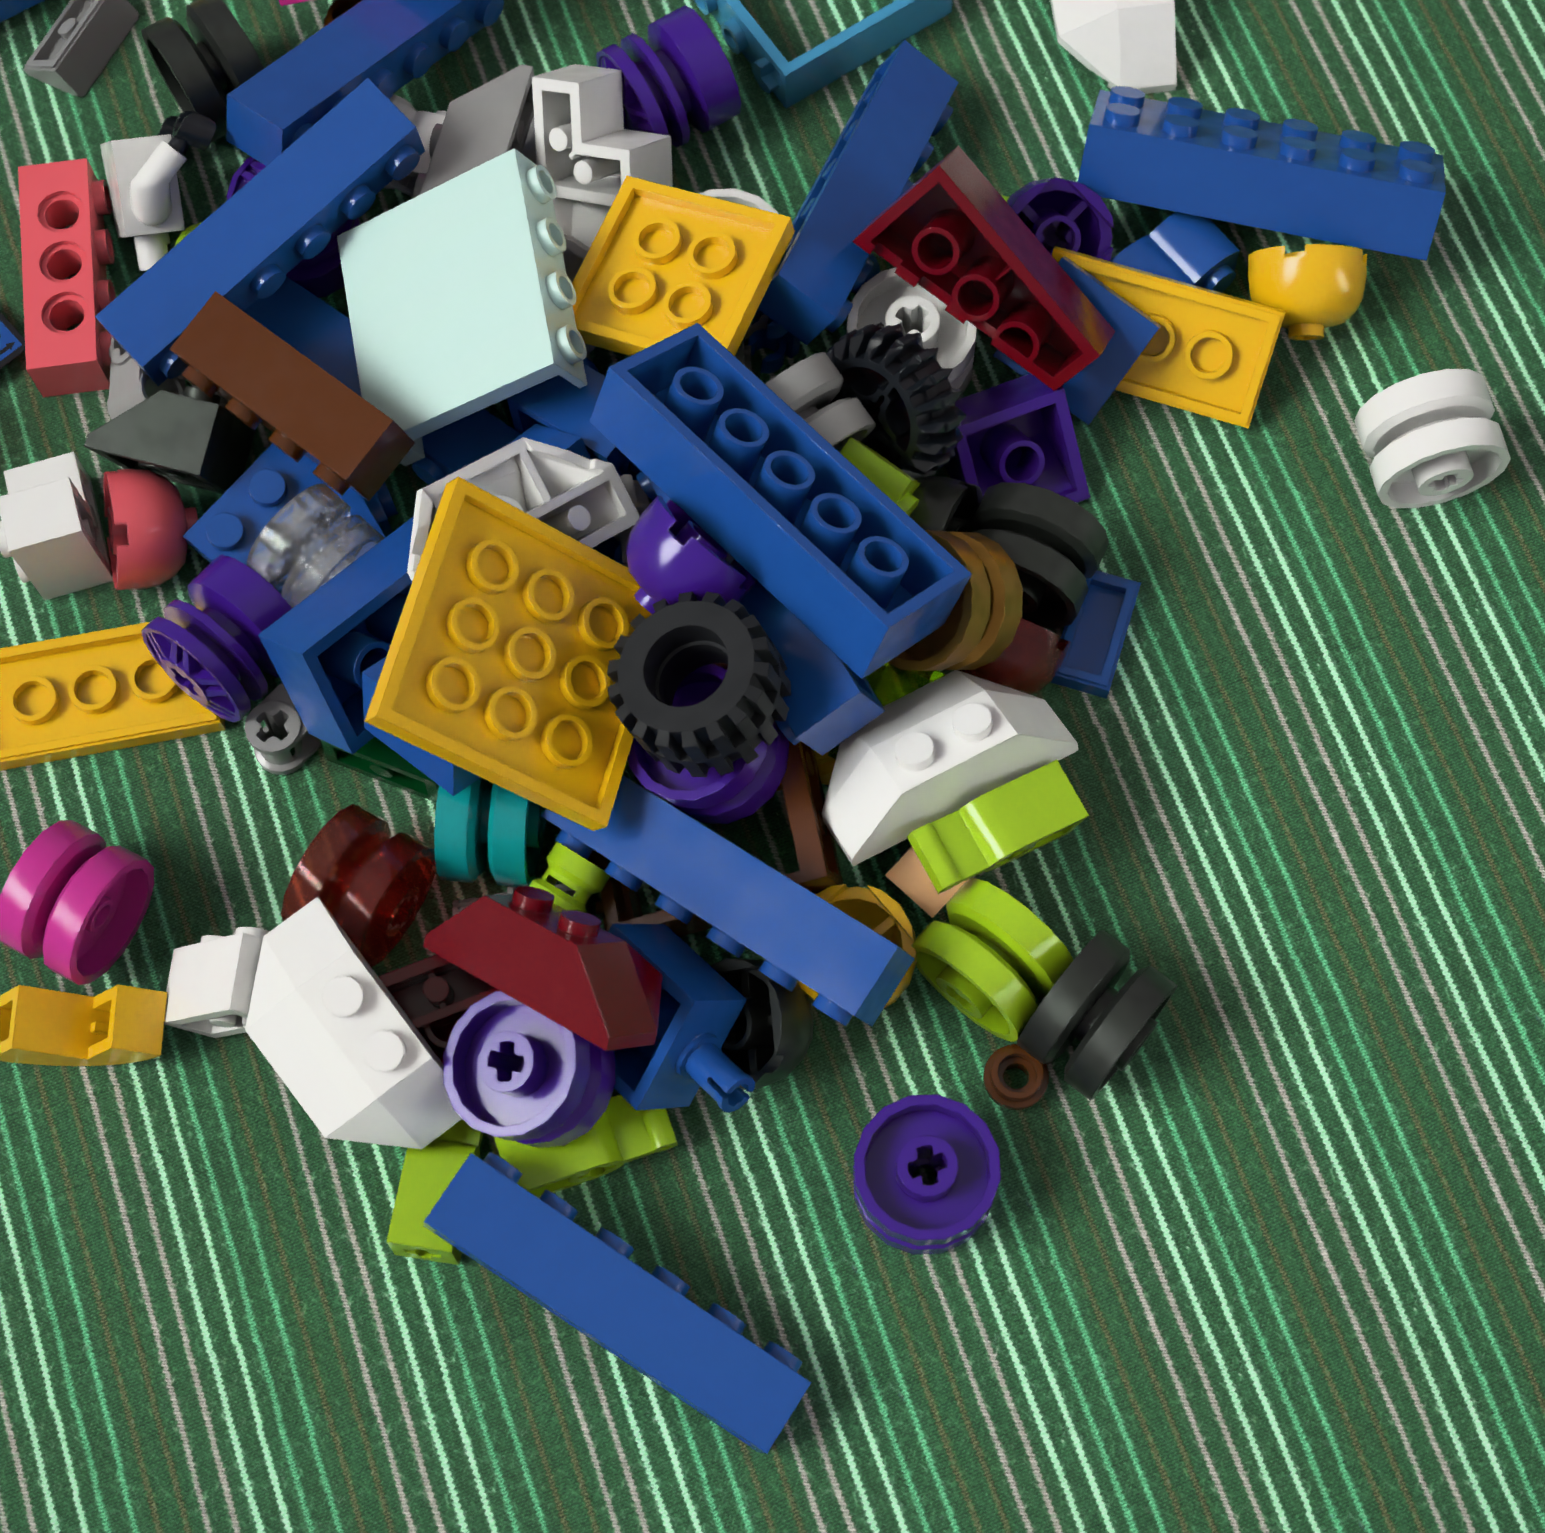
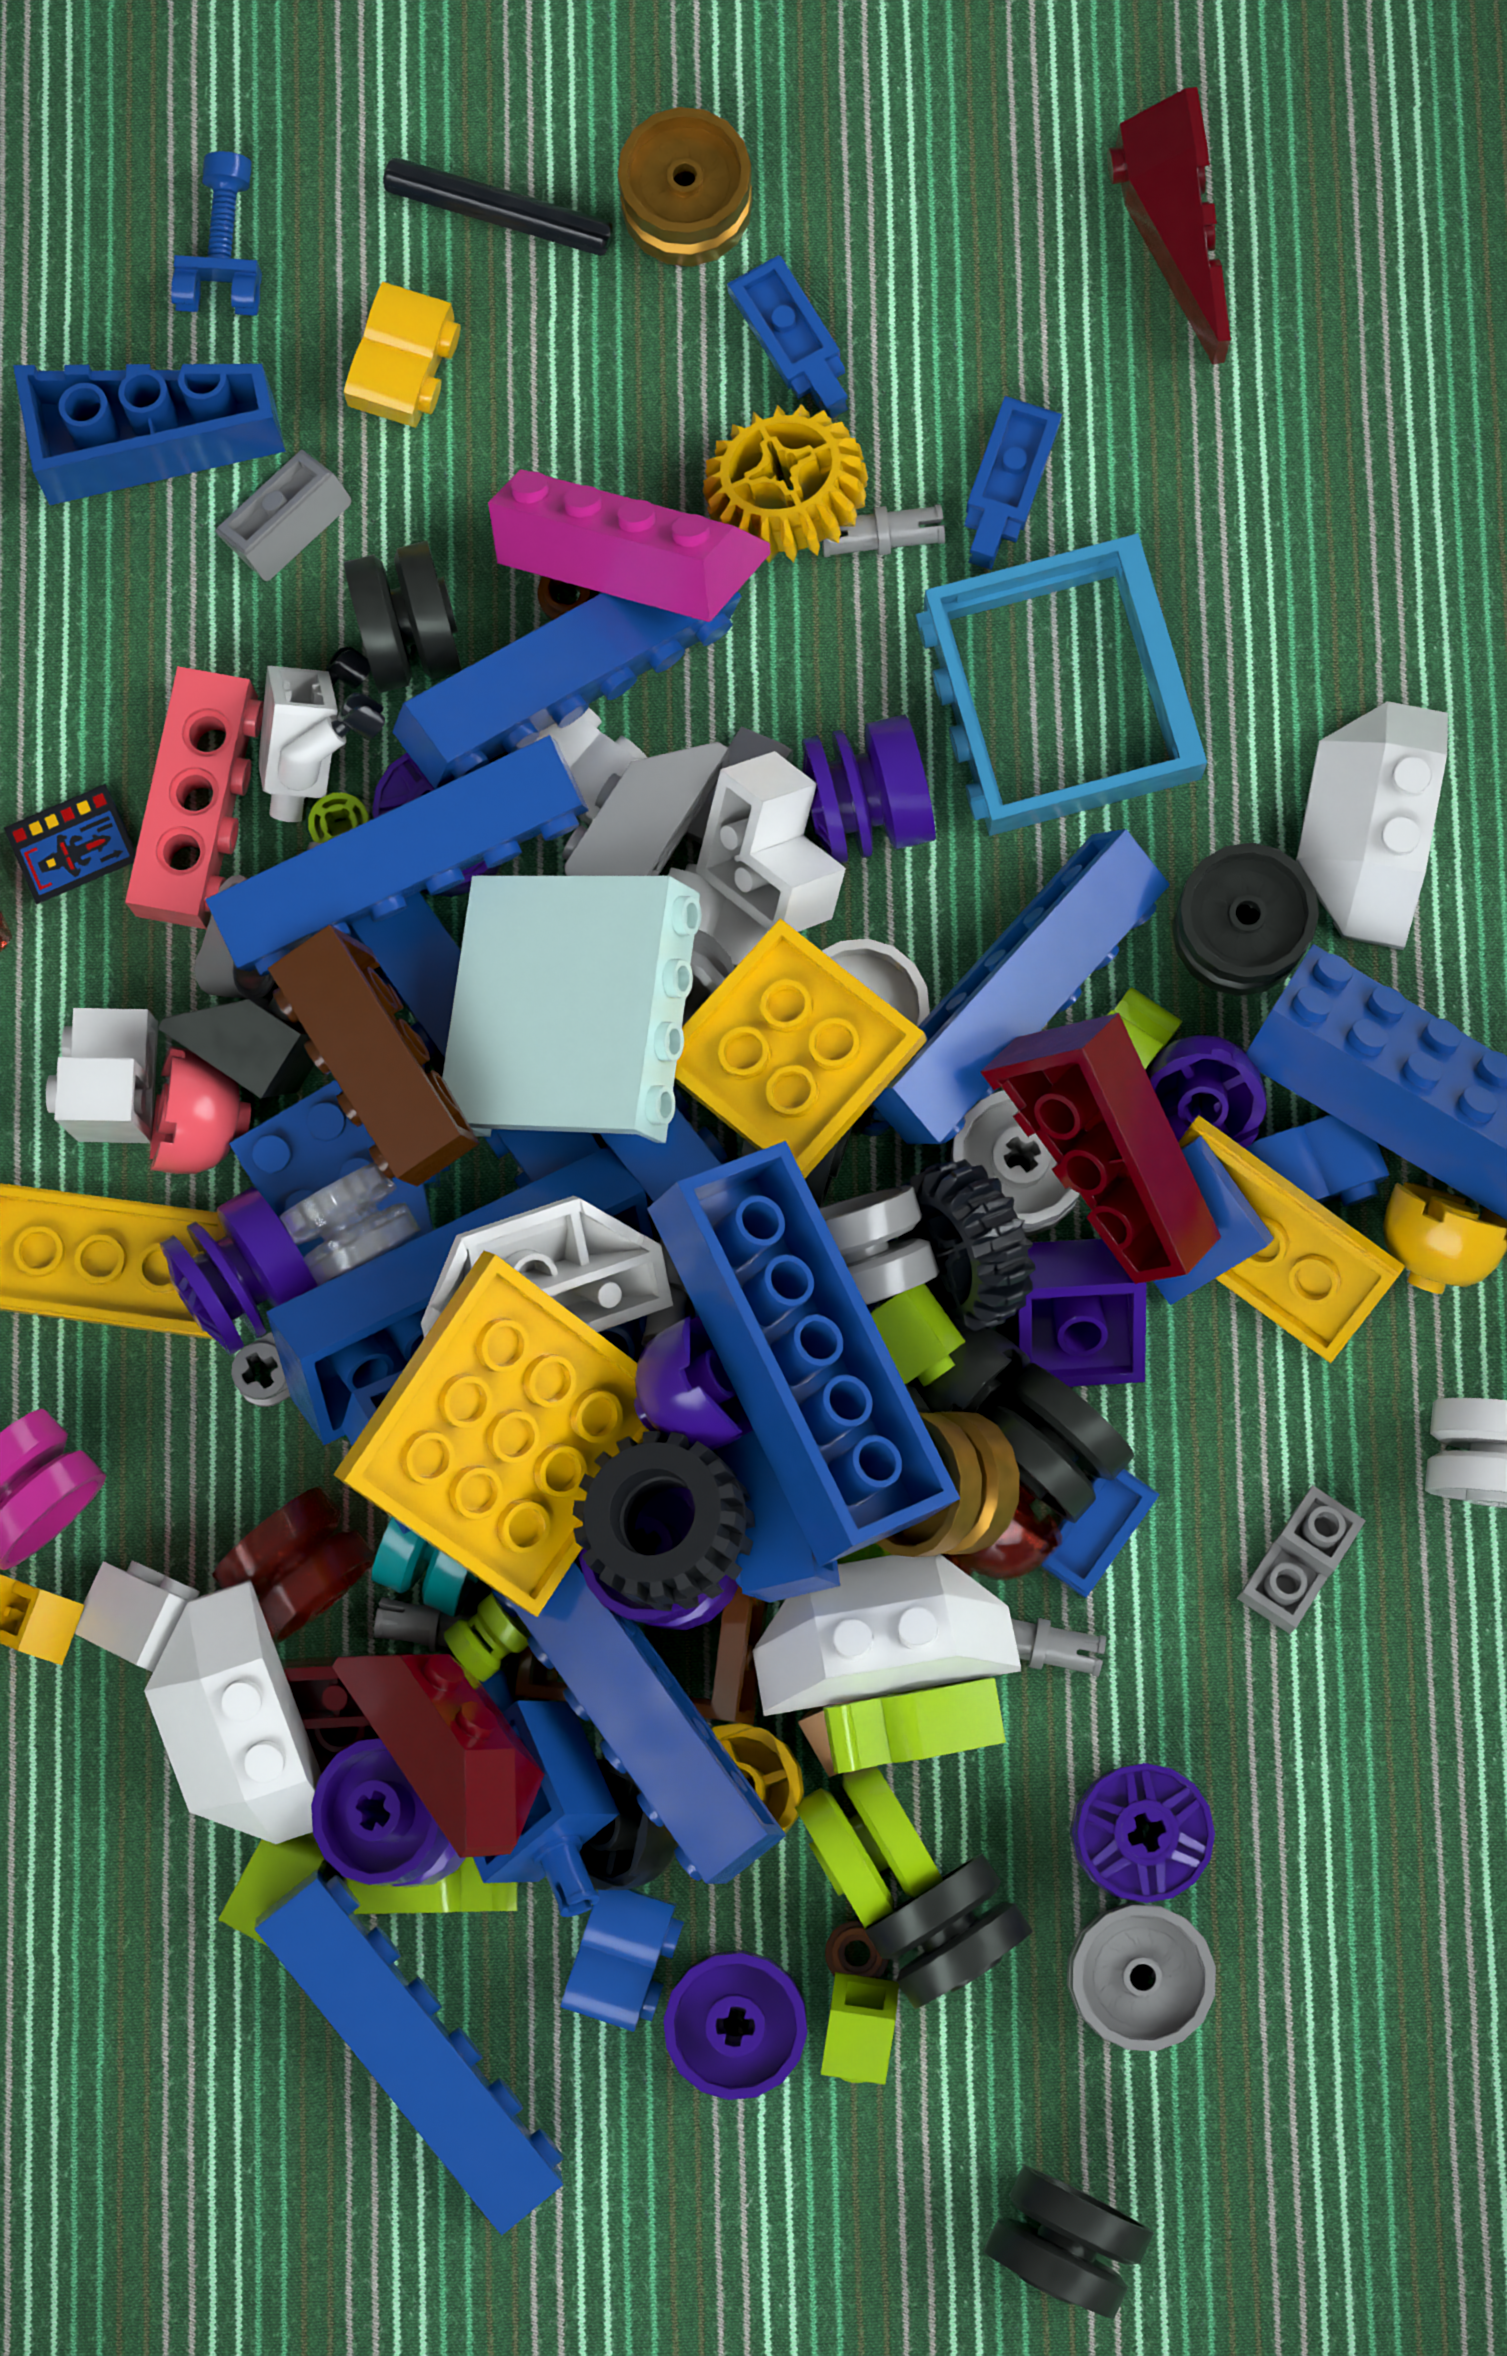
camera: 20 degrees right, 10 degrees up
none -> blue brick [560,1889,684,2032]
none -> lime brick [821,1972,899,2085]
none -> pearl dark grey wheel [983,2165,1154,2319]
none -> light grey pin [1011,1618,1106,1677]
none -> light grey wheel [1067,1903,1216,2051]
none -> dark purple wheel [1070,1763,1215,1903]
none -> pearl dark grey wheel [1172,842,1319,996]
none -> light grey slope [1237,1485,1366,1634]

